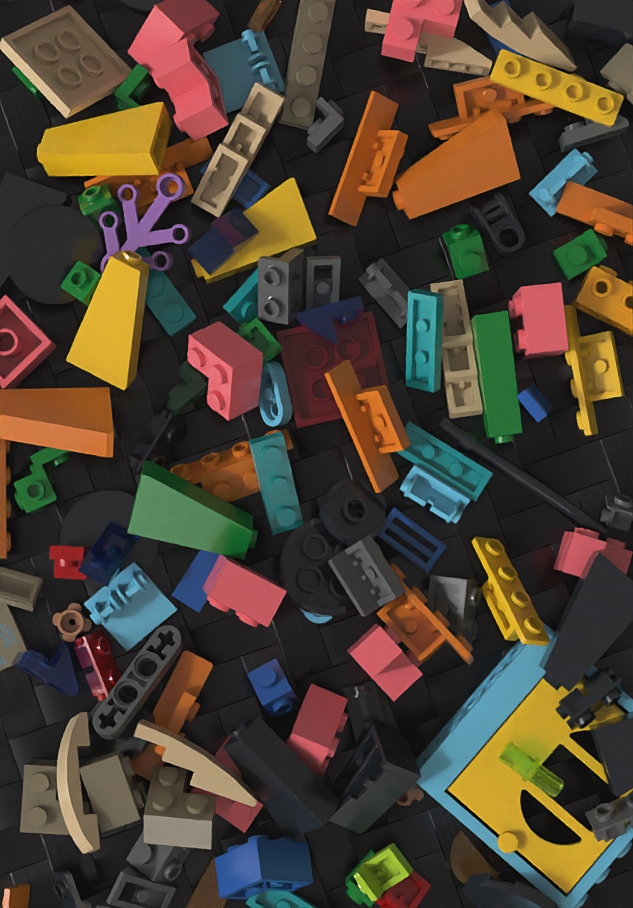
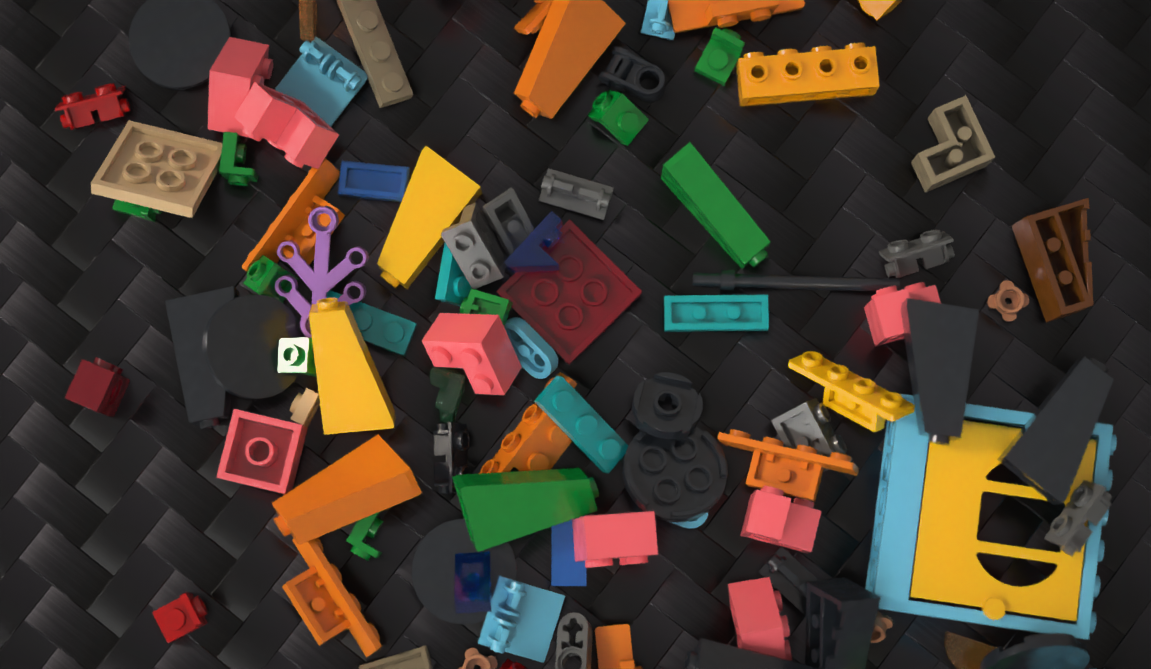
camera: 35 degrees left, 5 degrees down
green bracket [13,470,57,513] -> none
yellow slope [37,102,173,176] -> none
red bracket [49,545,89,580] -> none
clear blue slope [187,207,259,276] -> none
tan slope [191,81,287,218] -> none
blue bracket [247,658,300,717] -> none
dark grey bracket [307,97,344,154] -> none
orange bracket [324,359,411,493] -> none
orange bracket [328,91,408,226] -> none
dark grey bracket [328,535,406,617] -> none
blue tile [377,507,447,573] -> none
medium azure hinge [400,464,471,524] -> none
teal plate [405,289,444,393] -> none
tan slope [430,279,483,419] -> none
clear neon green axle [498,741,564,797] -> none
coral brick [509,282,569,360] -> none
blue tile [516,383,552,422] -> none
black hinge [555,666,625,731] -> none
yellow bracket [564,305,625,436] -> none
none -> tan plate [290,388,320,428]

